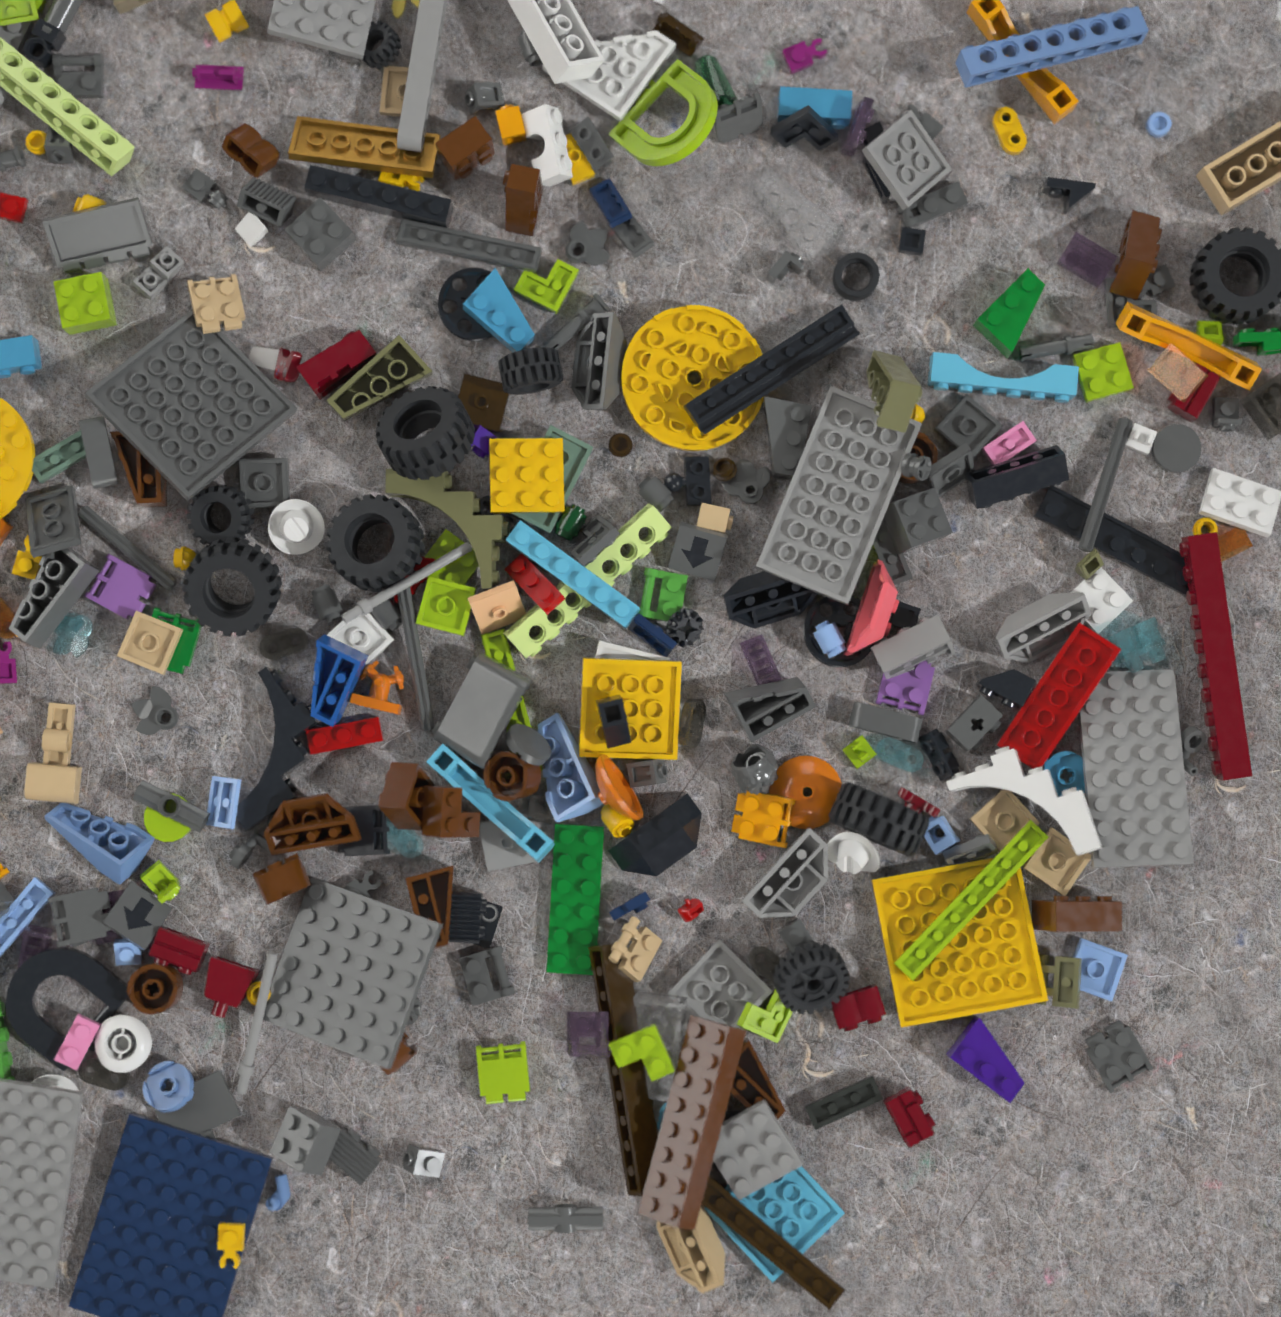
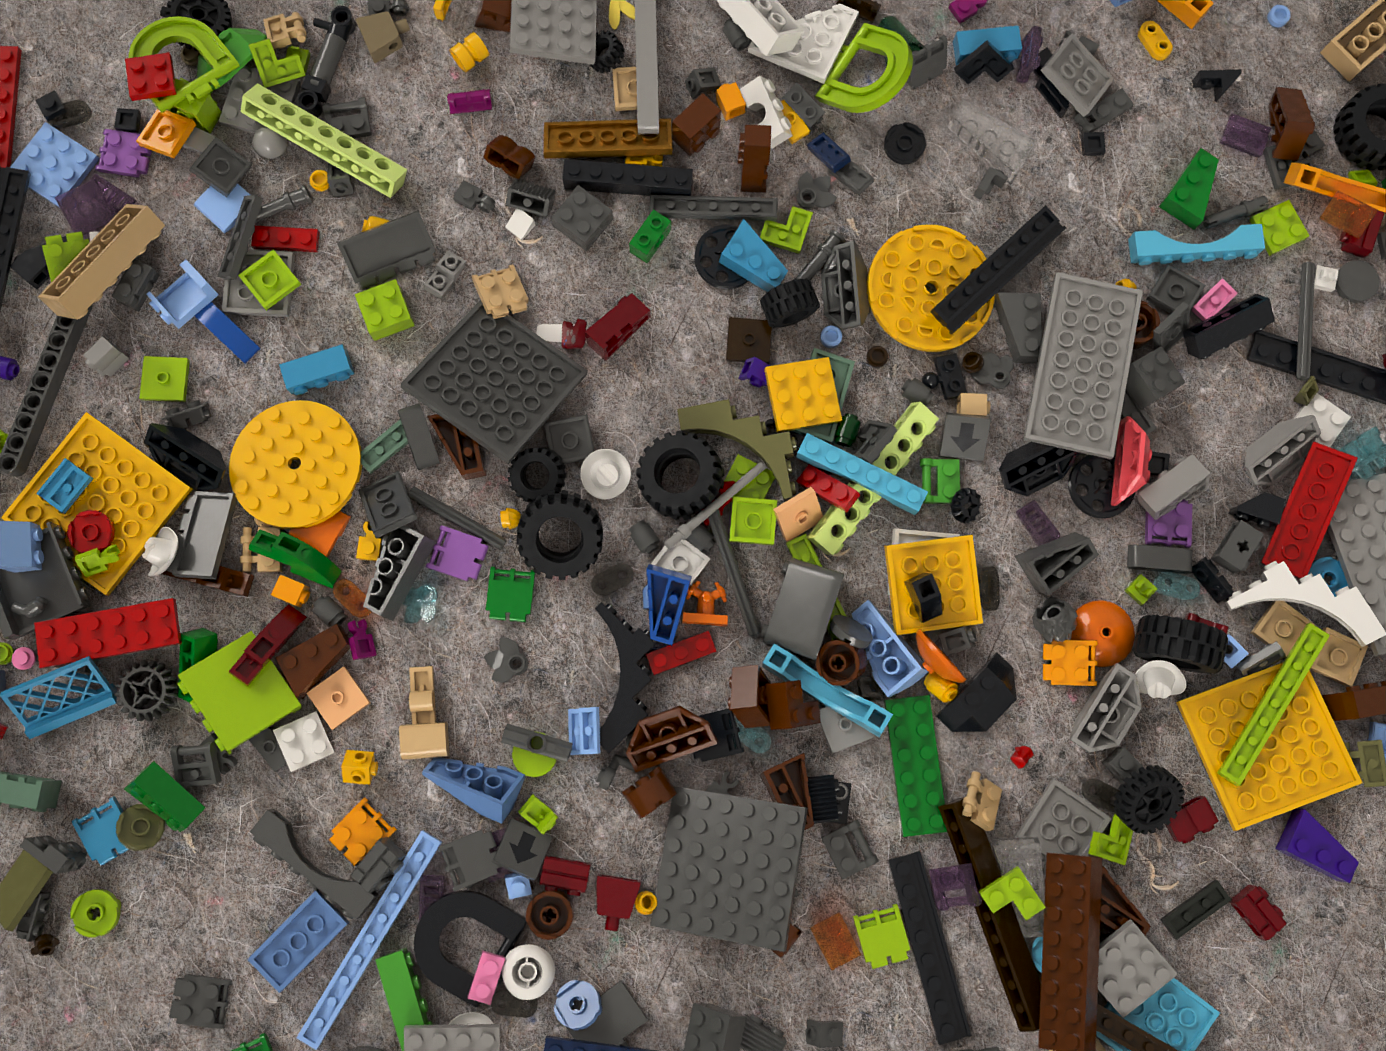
camera: 10 degrees left, 5 degrees down
tan plate [117,611,183,675] -> none
light grey bar [236,951,278,1094] -> none
olive wedge [327,335,432,421] -> none
black tyre [376,386,475,480] -> none
dark blue plate [609,891,650,921] -> none
dark blue plate [628,613,677,657] -> none
light blue brick [813,620,846,658] -> none
black tyre [832,252,880,301] -> none
olive wedge [866,350,922,433] -> none
dark grey wheel [901,453,931,481] -> none
none -> green brick [629,209,671,264]
none -> clear orange plate [809,912,861,971]
none -> light blue tile [820,325,842,348]
none -> black tile [884,122,926,165]
none -> black plate [887,851,972,1045]

